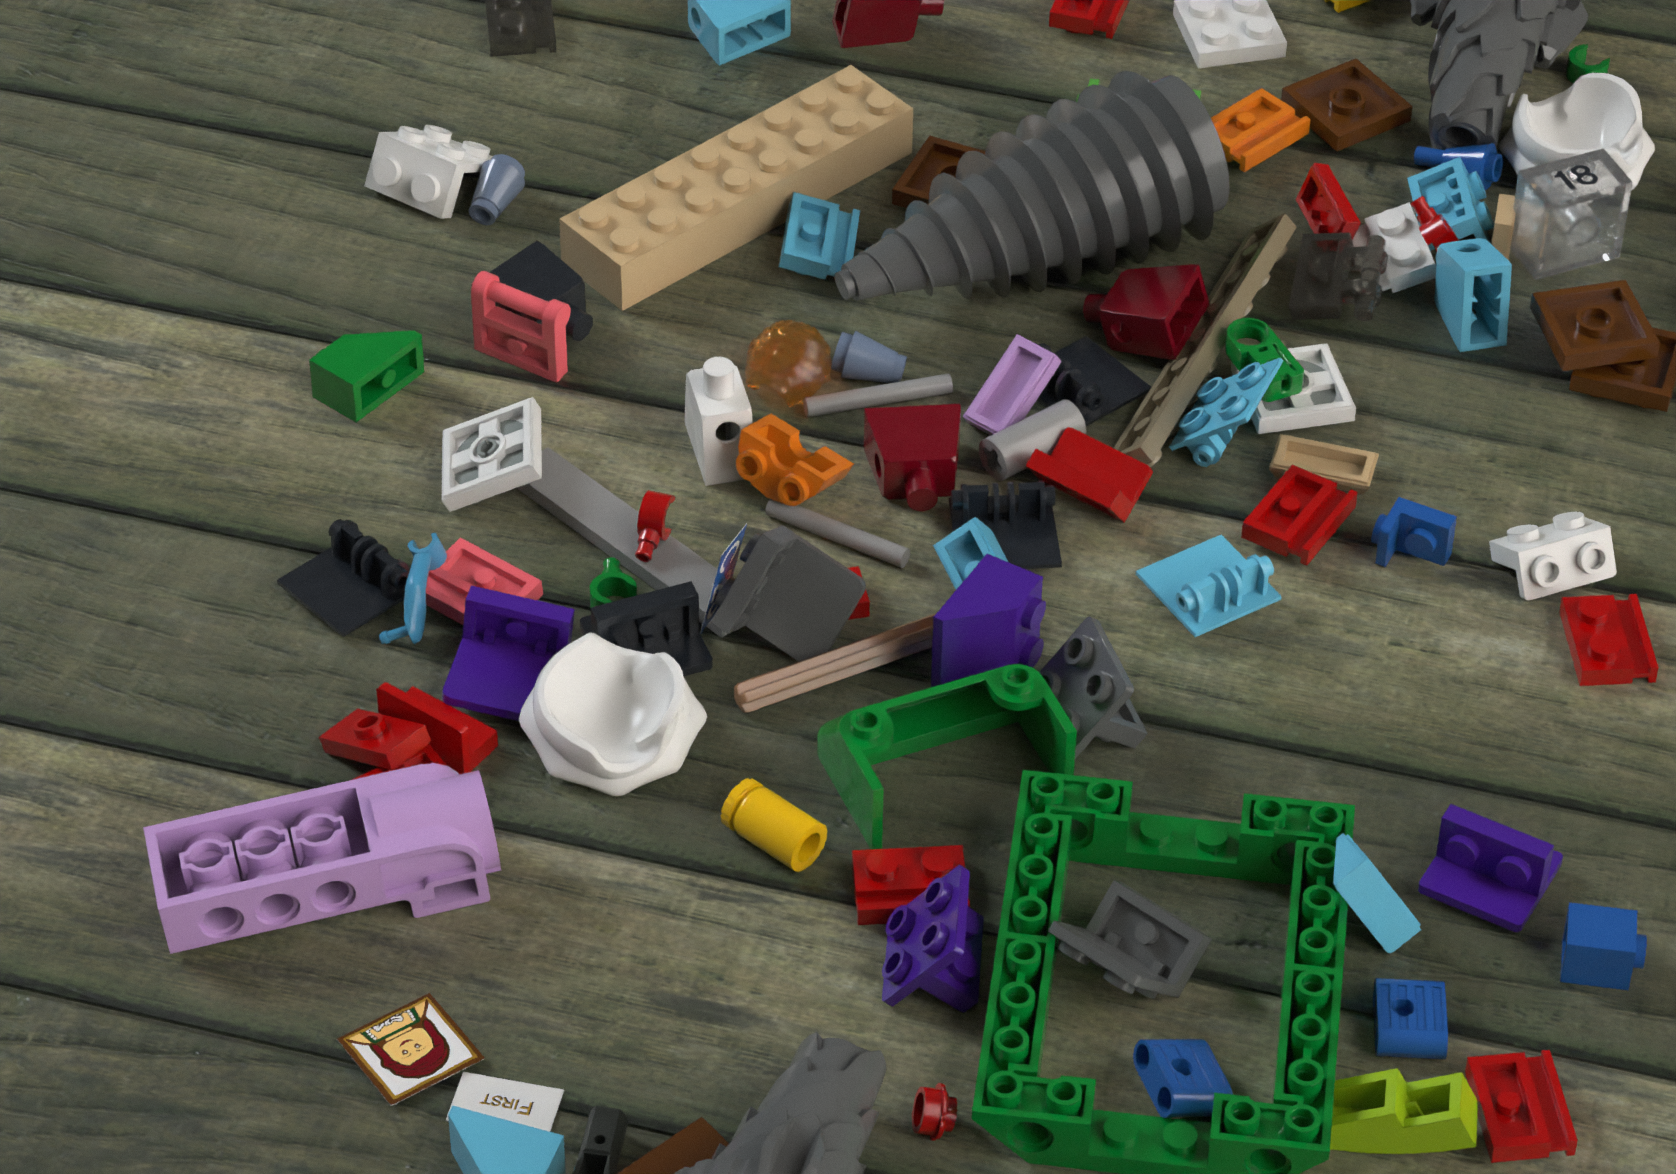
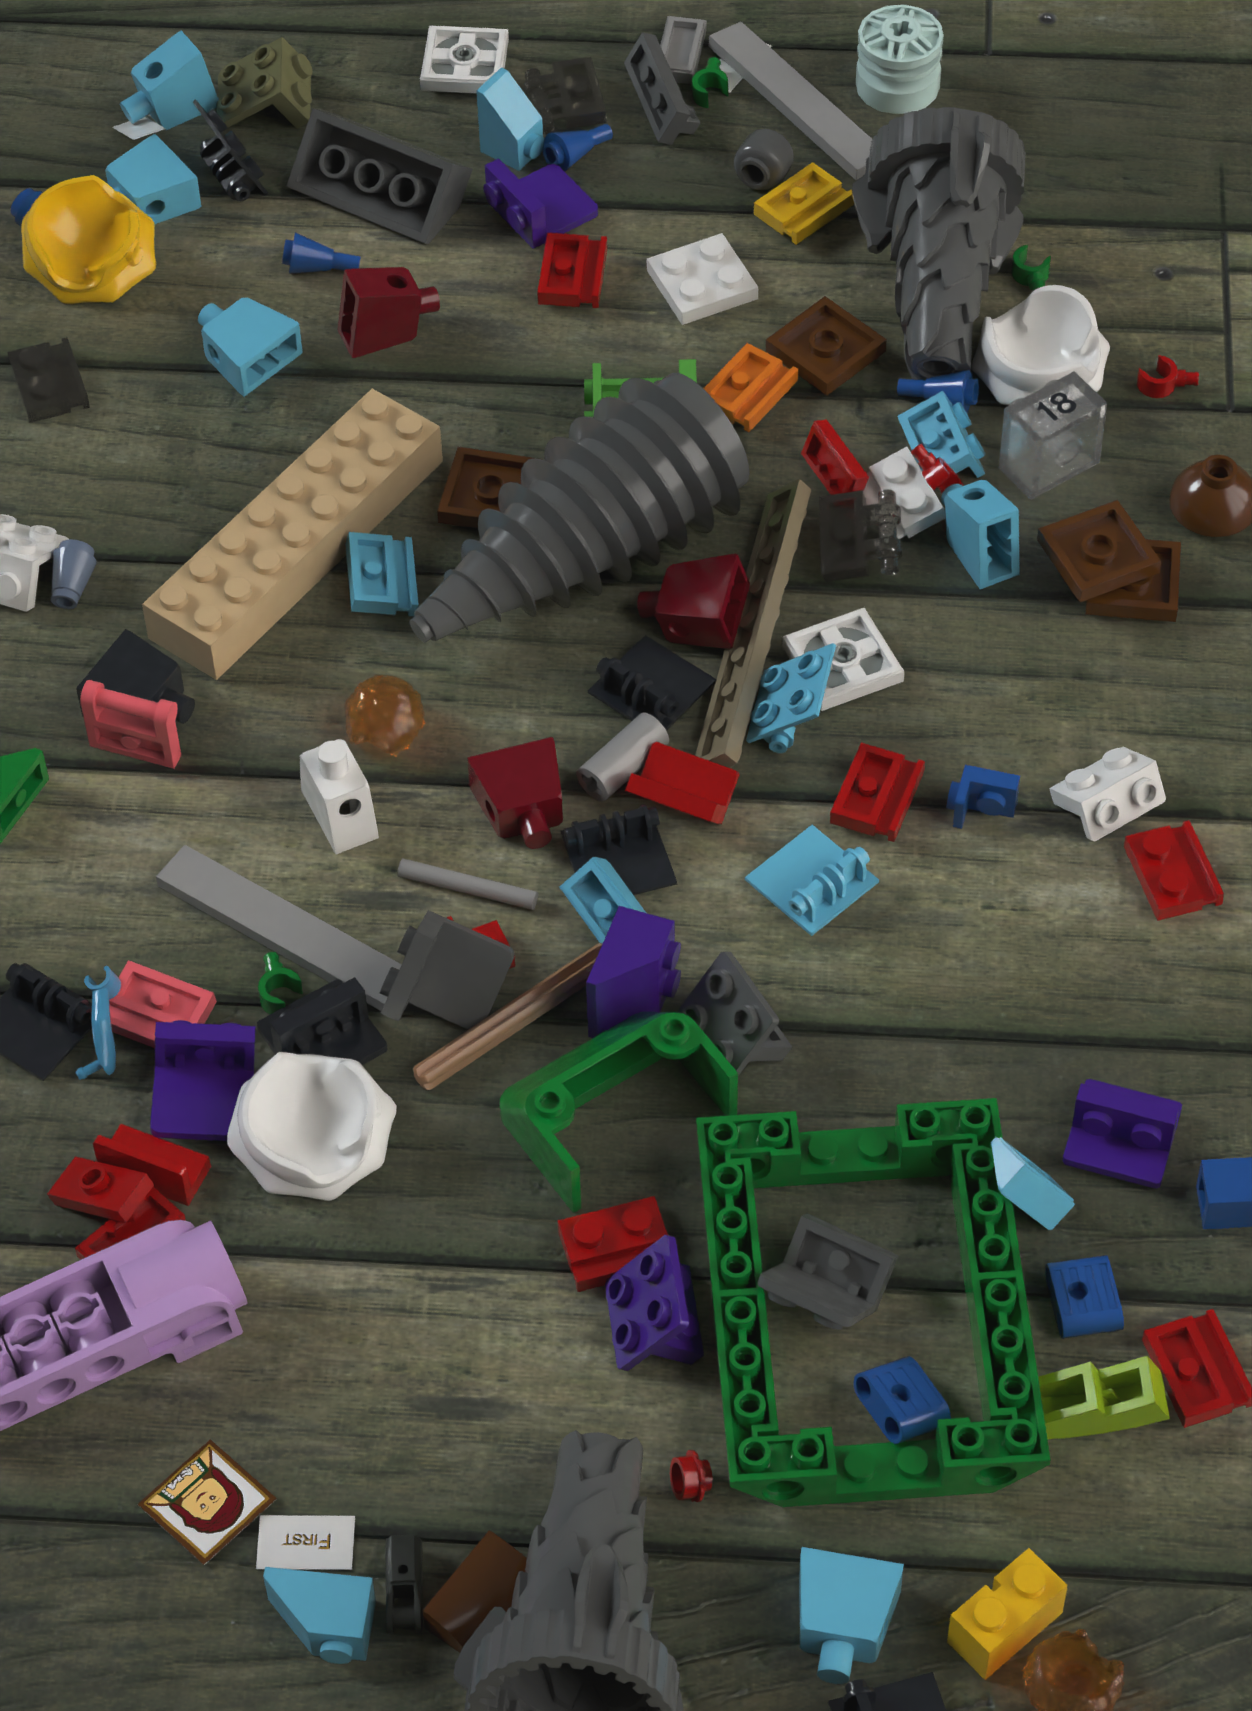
camera: 10 degrees left, 10 degrees up
white piece [442,397,542,512] -> none
red piece [635,490,676,562] -> none
blue sticker [700,523,747,634] -> none
yellow piece [721,778,827,872] -> none
orange cylinder [735,413,854,506] -> none
light grey bar [803,373,953,417] -> none
sand blue cone [831,331,907,383] -> none
lavender tile [963,334,1061,436] -> none
green piece [1225,318,1304,402] -> none
tan tile [1269,434,1379,494] -> none
tan tile [1491,194,1518,259] -> none

